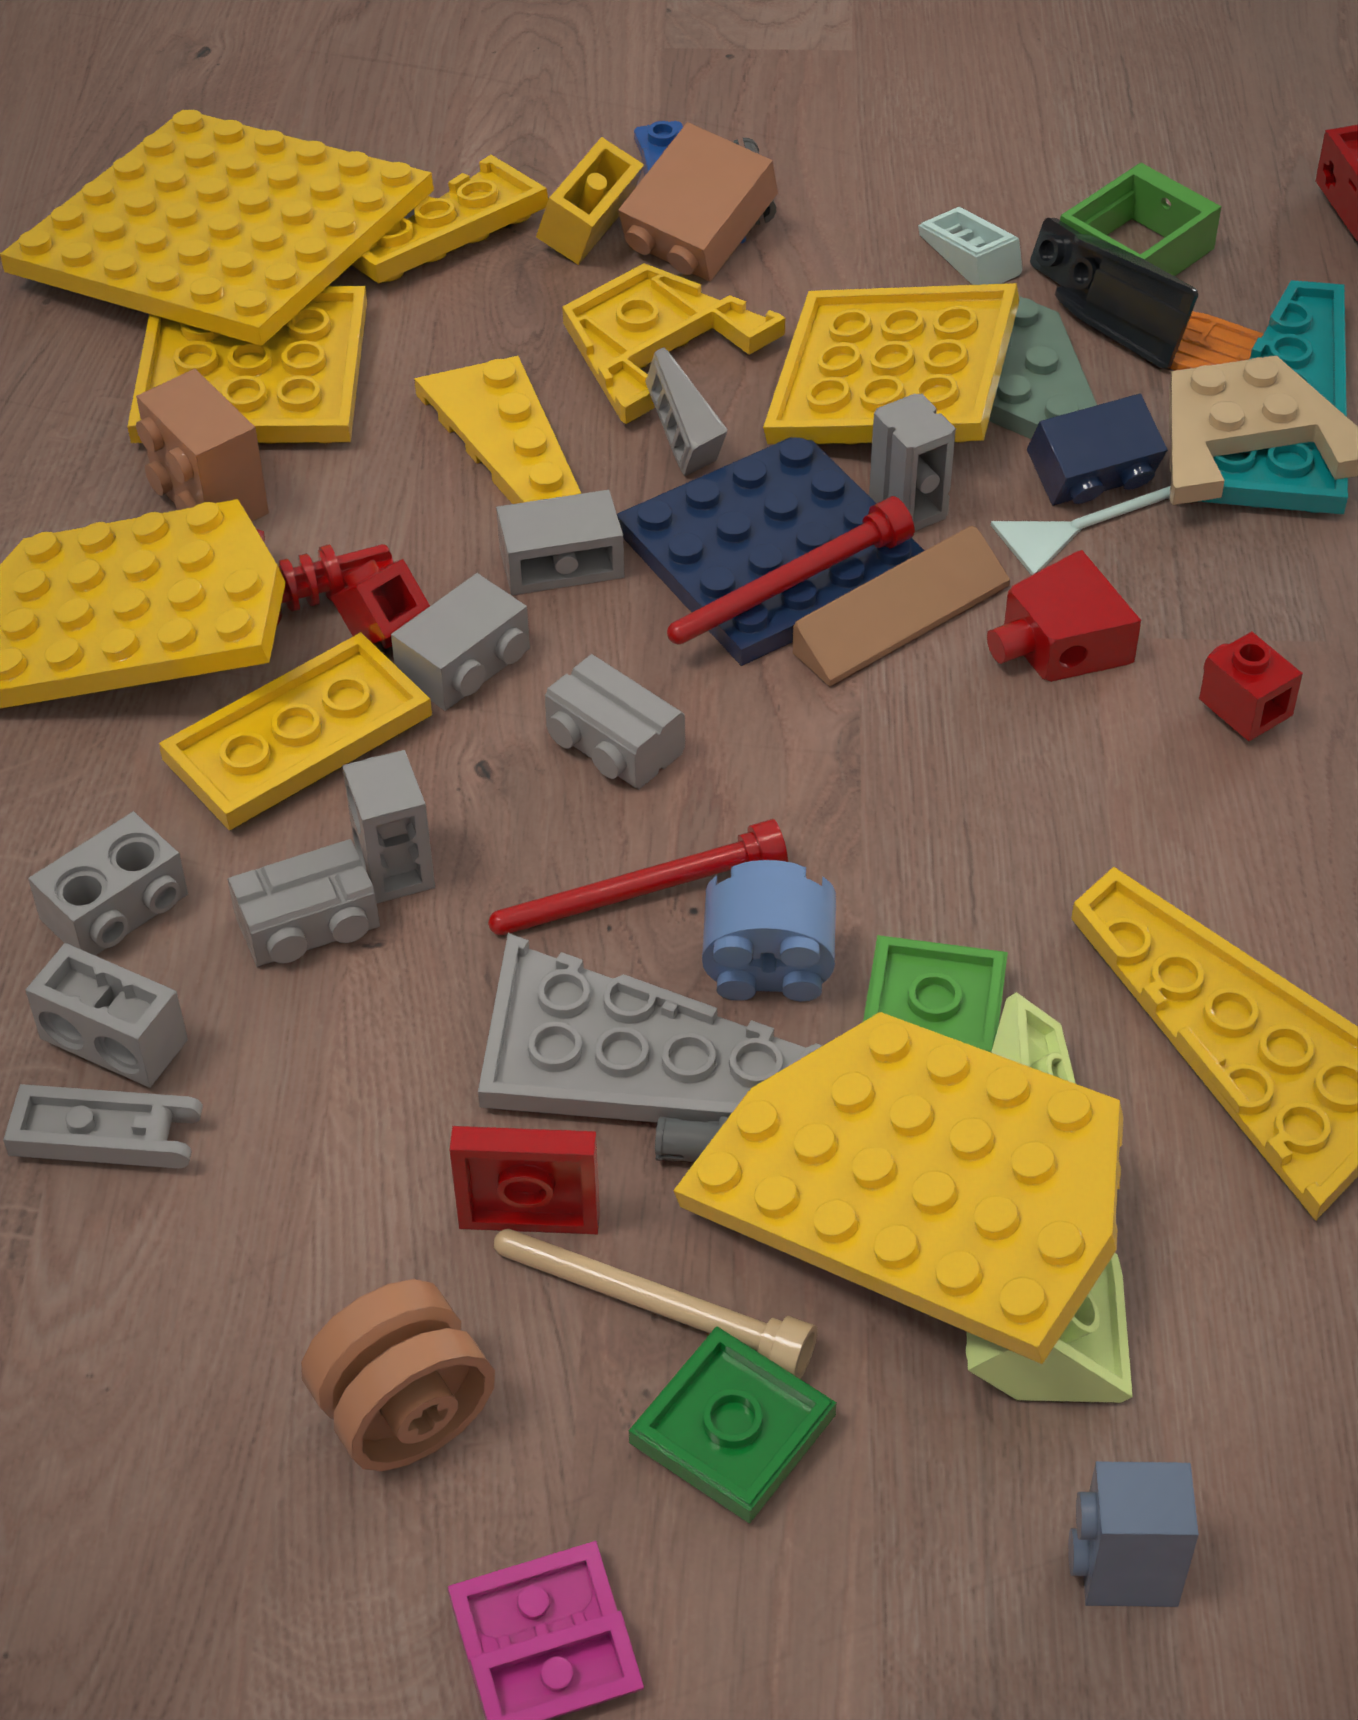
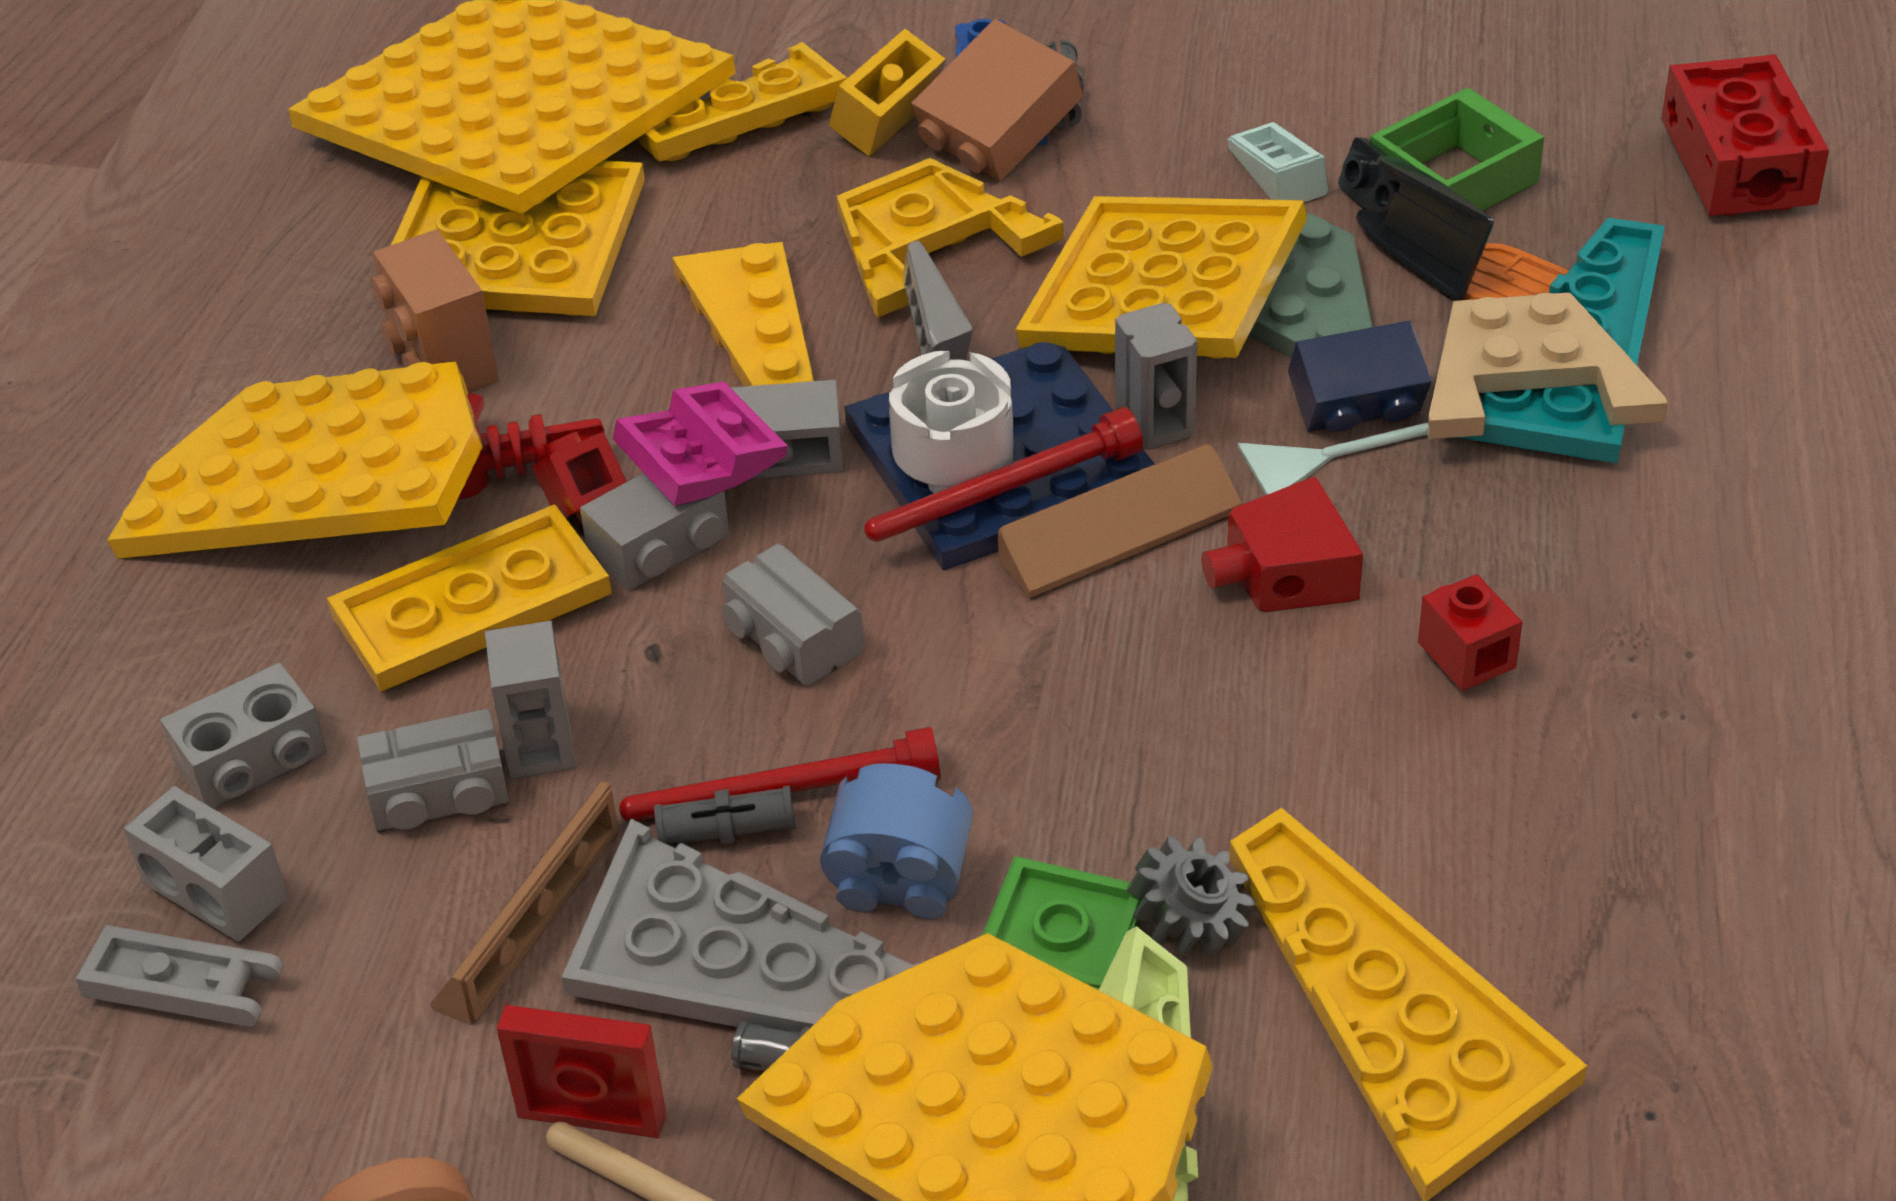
camera: 10 degrees right, 5 degrees down
none -> medium nougat slope [430,781,619,1025]
none -> dark pink slope [613,382,788,506]
none -> dark grey pin [654,786,796,845]
none -> white brick [889,351,1014,493]
none -> dark grey gear [1127,836,1256,957]

